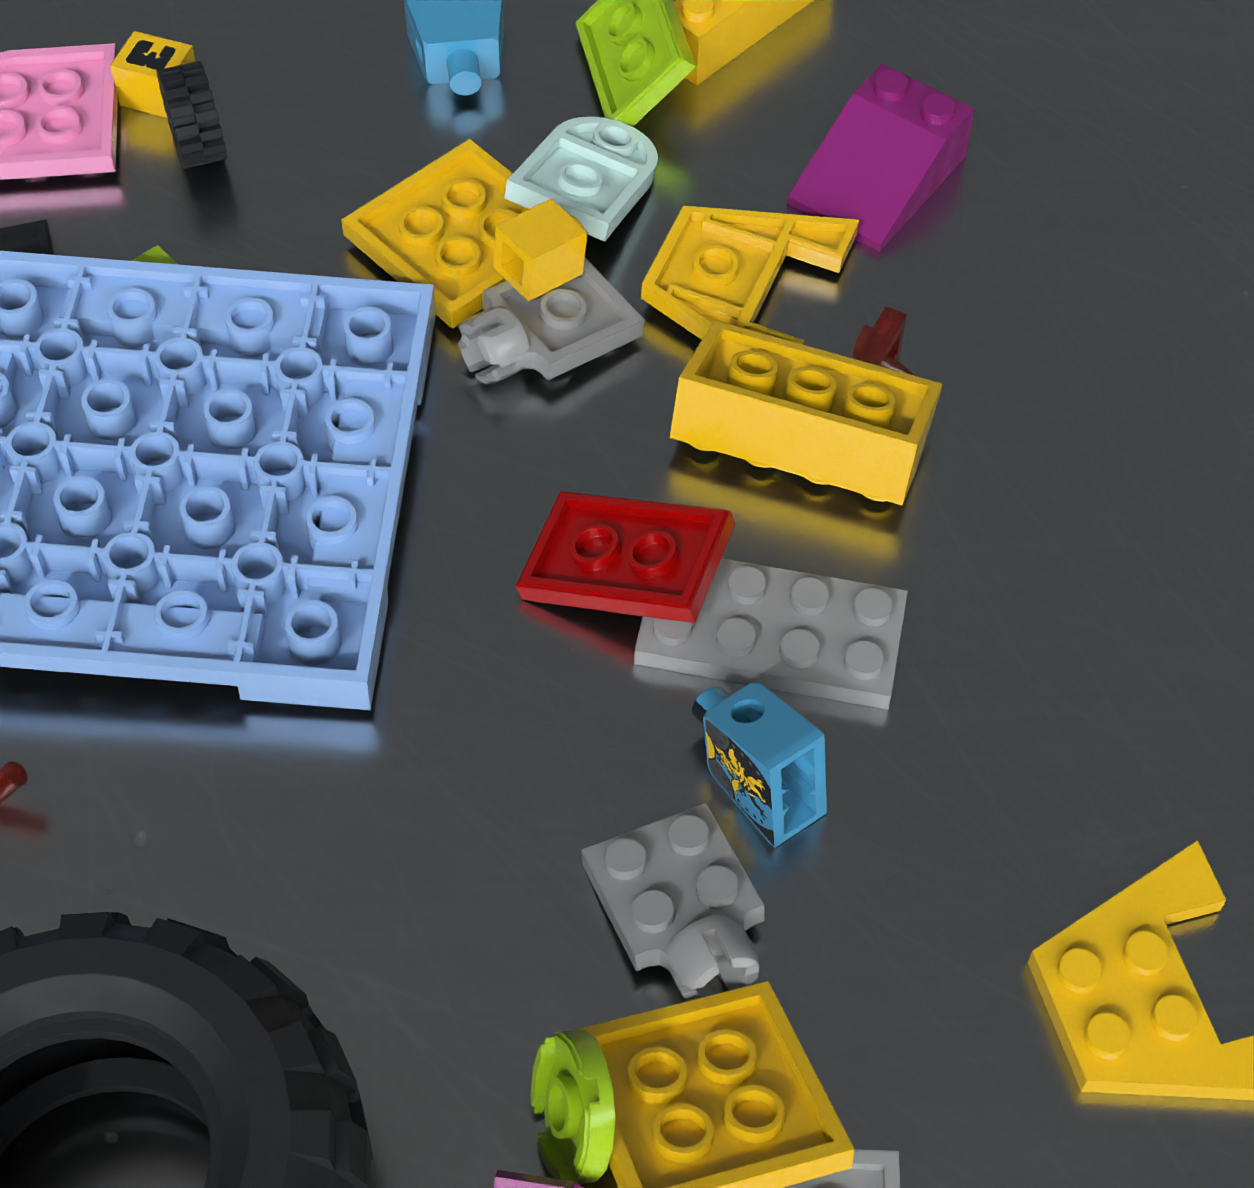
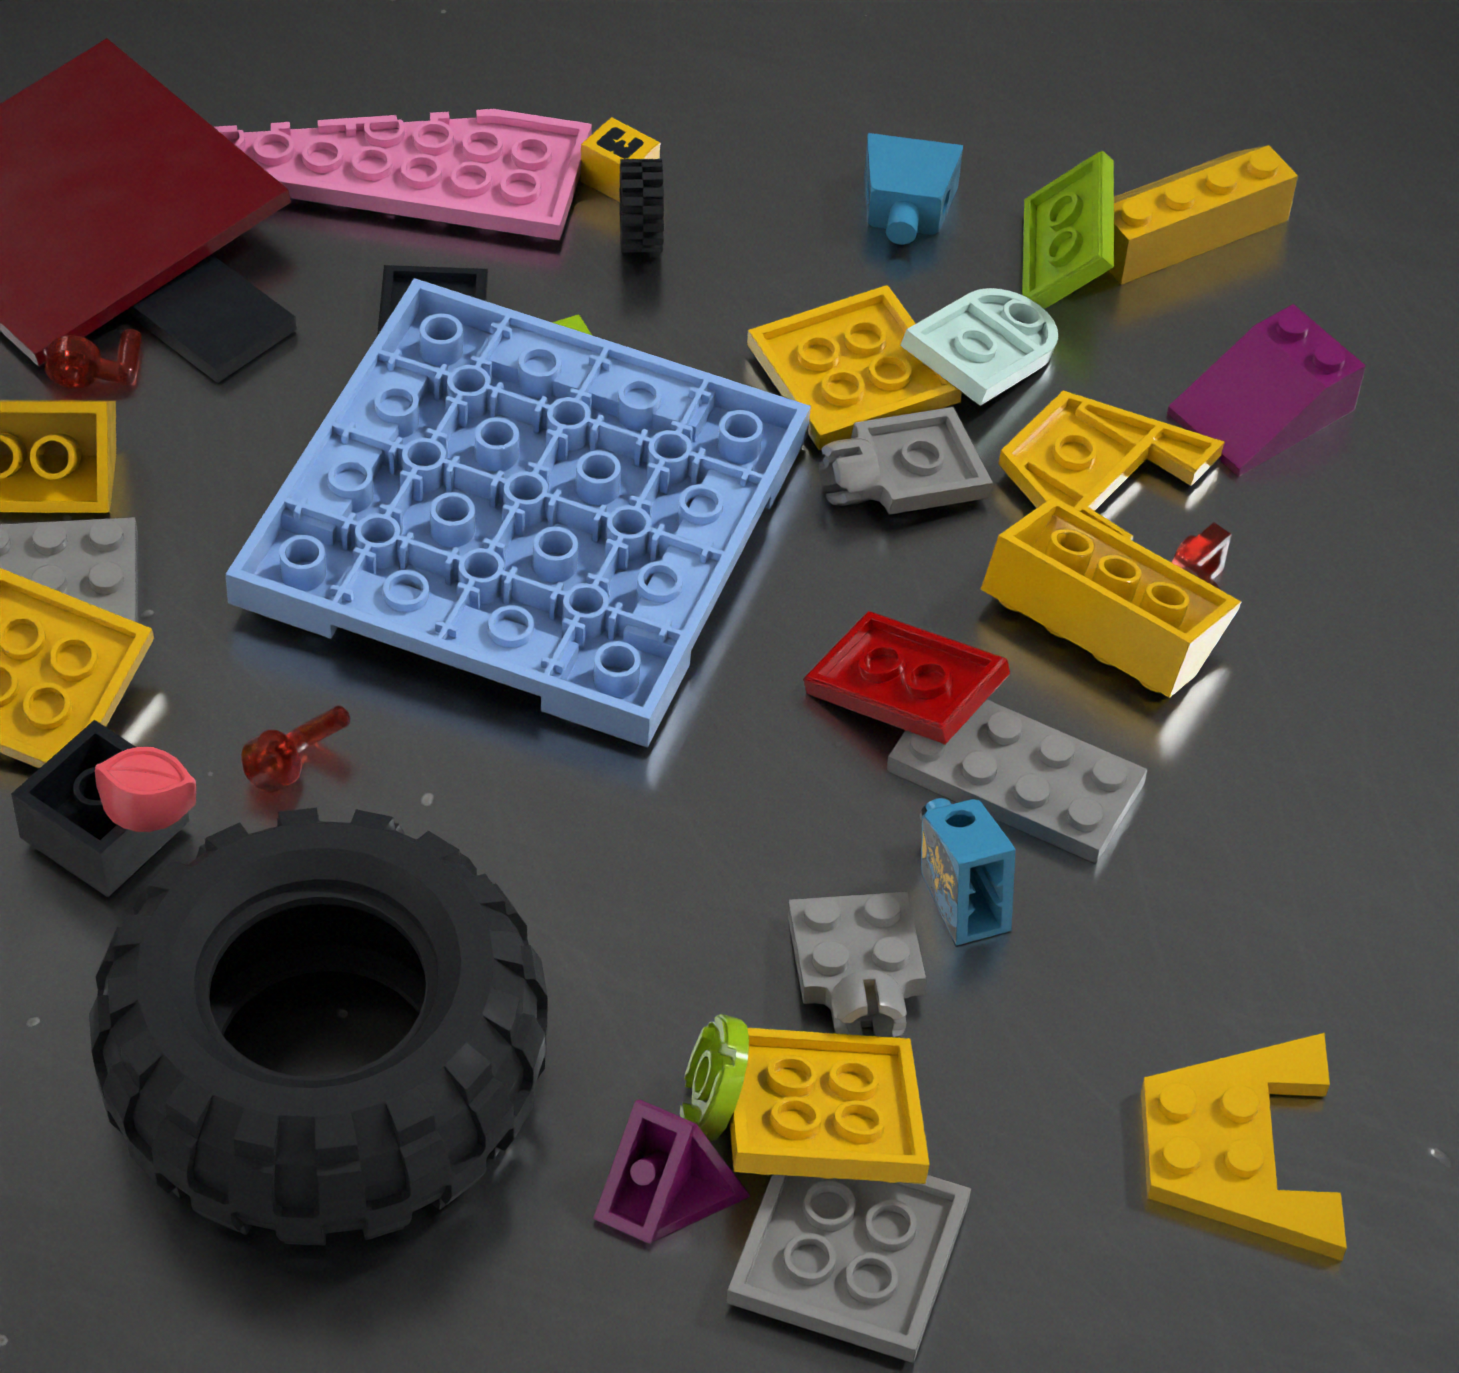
camera: 15 degrees right, 5 degrees down
yellow brick [493,198,587,302] -> none

